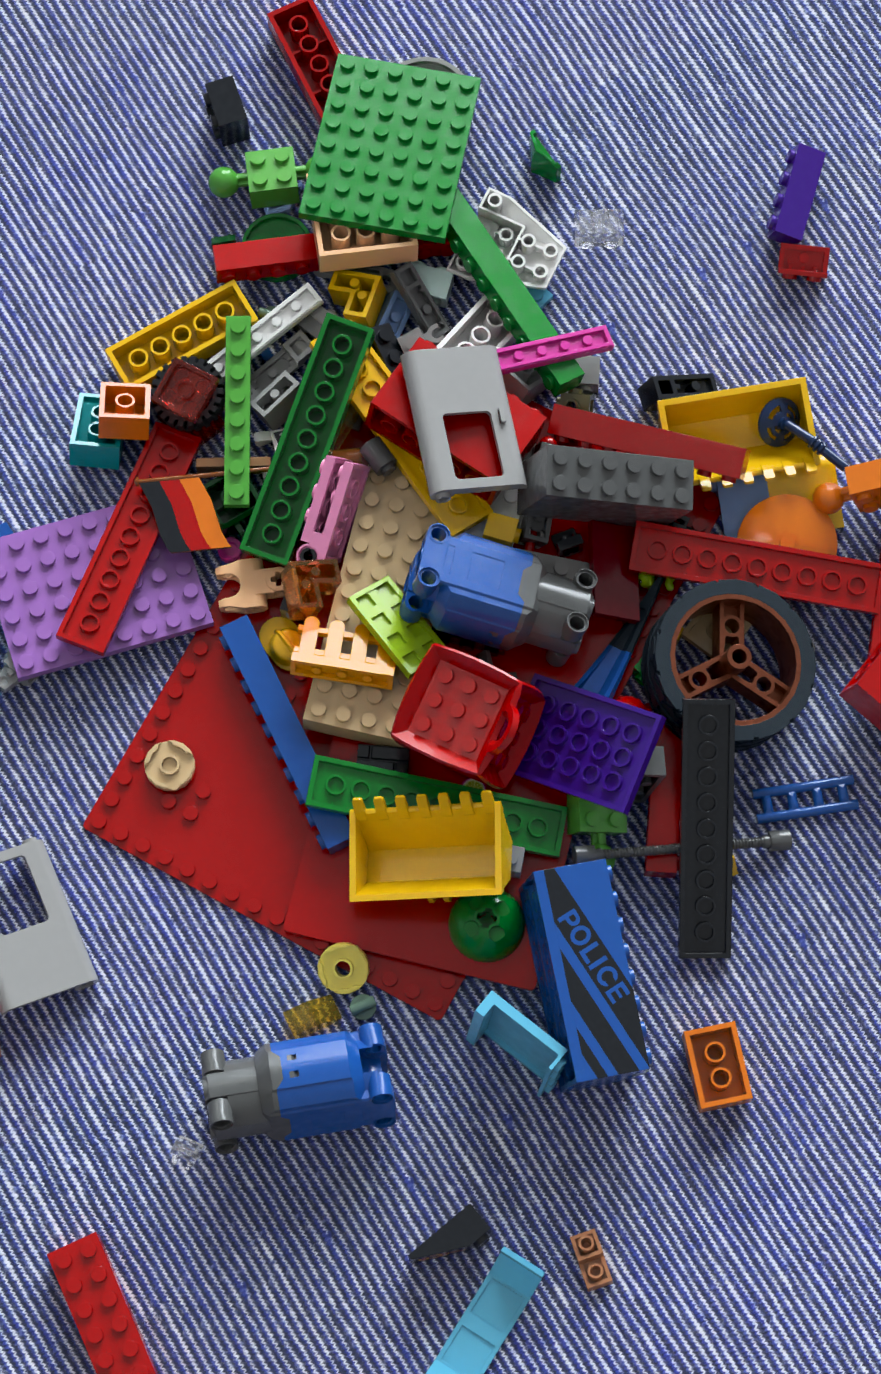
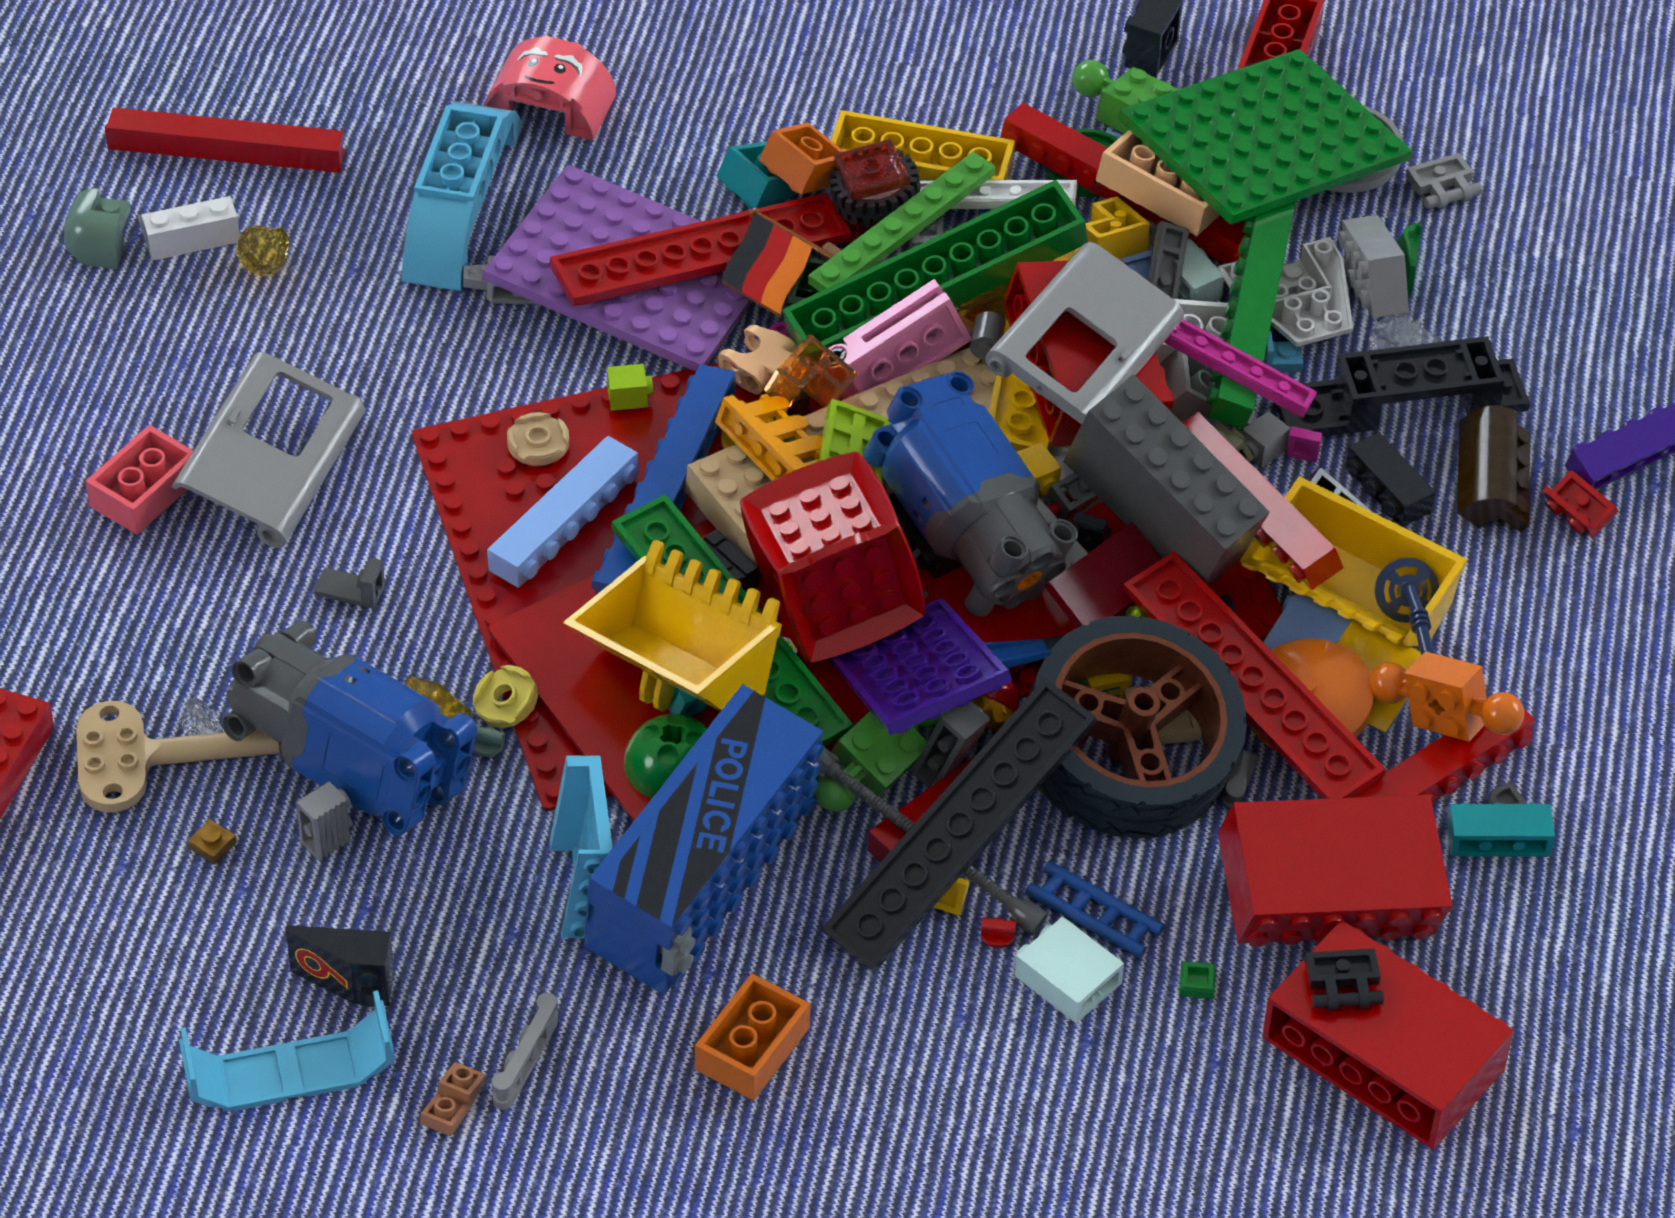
camera: 40 degrees right, 25 degrees down
none -> tan piece [76,701,280,813]
none -> pearl gold plate [188,819,237,865]
none -> light grey brick [295,782,353,861]
none -> dark grey bracket [314,558,385,609]
none -> light blue brick [487,436,639,588]
none -> light grey plate [492,993,558,1110]
none -> lime brick [607,363,653,411]
none -> red plate [981,917,1016,948]
none -> light aqua brick [1015,916,1124,1023]
none -> black bracket [1275,336,1530,436]
none -> dark pink plate [1286,426,1322,463]
none -> light grey brick [1338,215,1409,318]
none -> black brick [1346,432,1436,527]
none -> light grey plate [1406,153,1482,209]
none -> dark brown brick [1457,405,1530,532]

